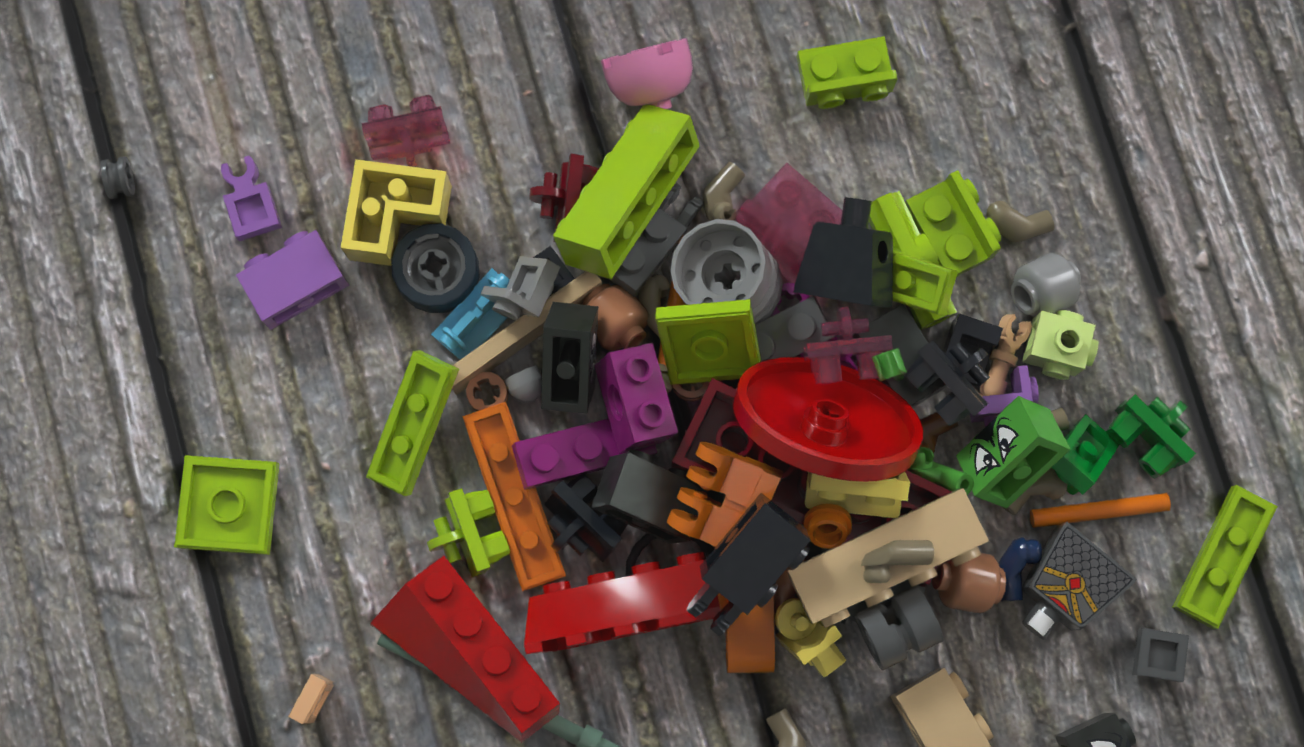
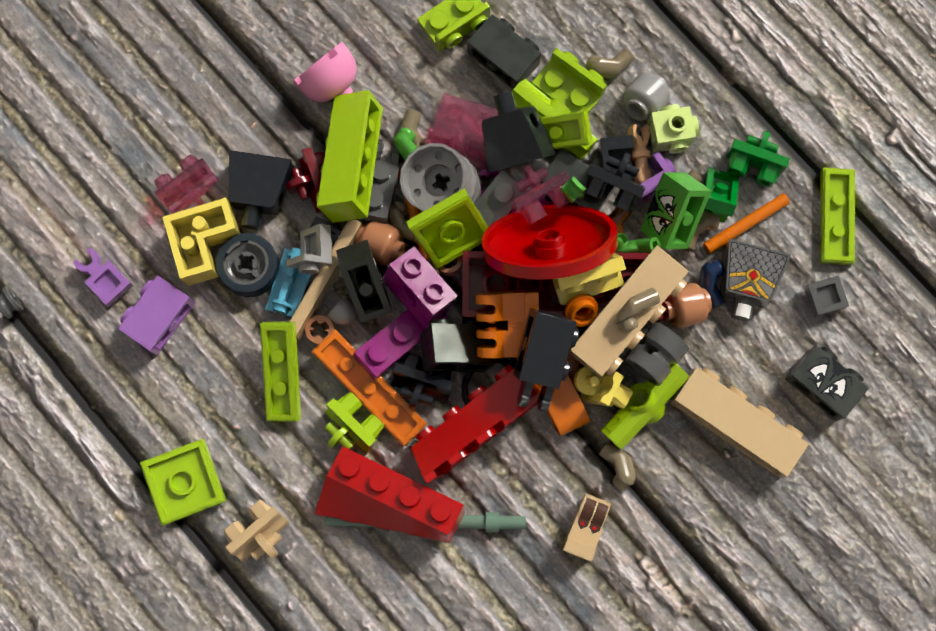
camera: 25 degrees left, 0 degrees up
light nougat tile [288,674,334,724] -> none
none -> tan hips [224,500,290,563]
none -> black torso [229,150,294,230]
none -> bright green arm [394,127,417,160]
none -> pearl dark grey brick [467,14,541,90]
none -> lime piece [600,364,690,450]

